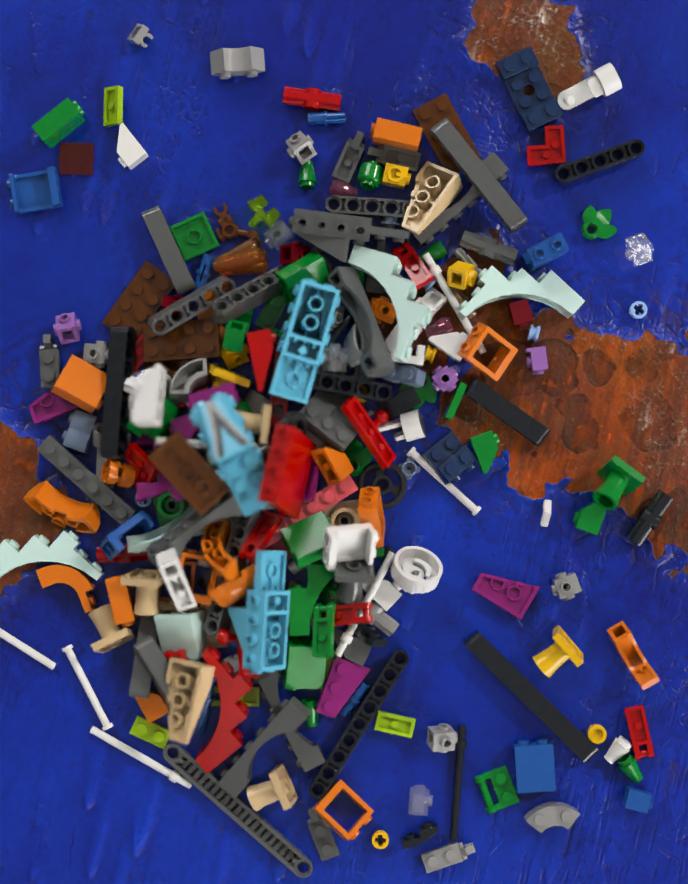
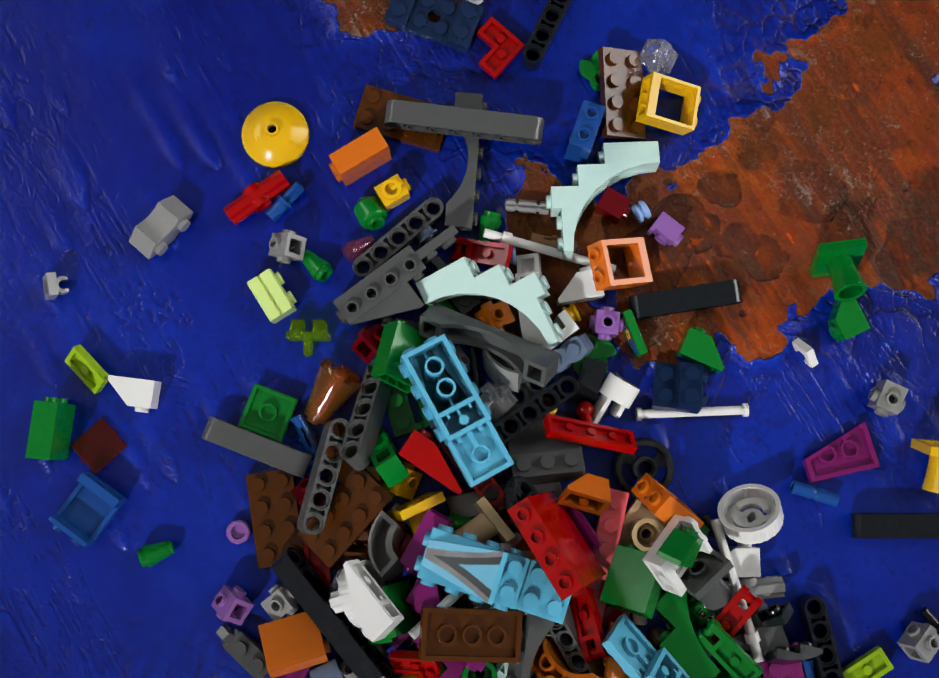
camera: 45 degrees left, 5 degrees down
reddish brown piece [213,203,259,242] -> none
clear brick [264,219,294,251] -> none
dark grey hinge [331,131,365,185] -> none
green plate [343,438,373,477] -> none
dark grey hinge [367,144,421,173] -> none
sand blue plate [398,457,421,480] -> none
tan wedge [402,161,463,235] -> none
clear pink cone [424,316,454,338] -> none
yellow brick [447,261,478,290] -> none
dark grey piece [459,230,519,266] -> none
black piece [626,490,673,546] -> none
light blue bush [629,301,648,319] -> none
none -> green cone [137,540,175,568]
none -> medium lavender tile [226,520,251,544]
none -> yellow dish [241,101,309,168]
none -> yellowish green brick [247,269,297,324]
none -> reddish brown plate [598,46,646,141]
none -> yellow window [635,72,701,136]
none -> green slope [656,526,704,568]
none -> black slope [766,642,823,665]
none -> blue piece [789,479,840,507]

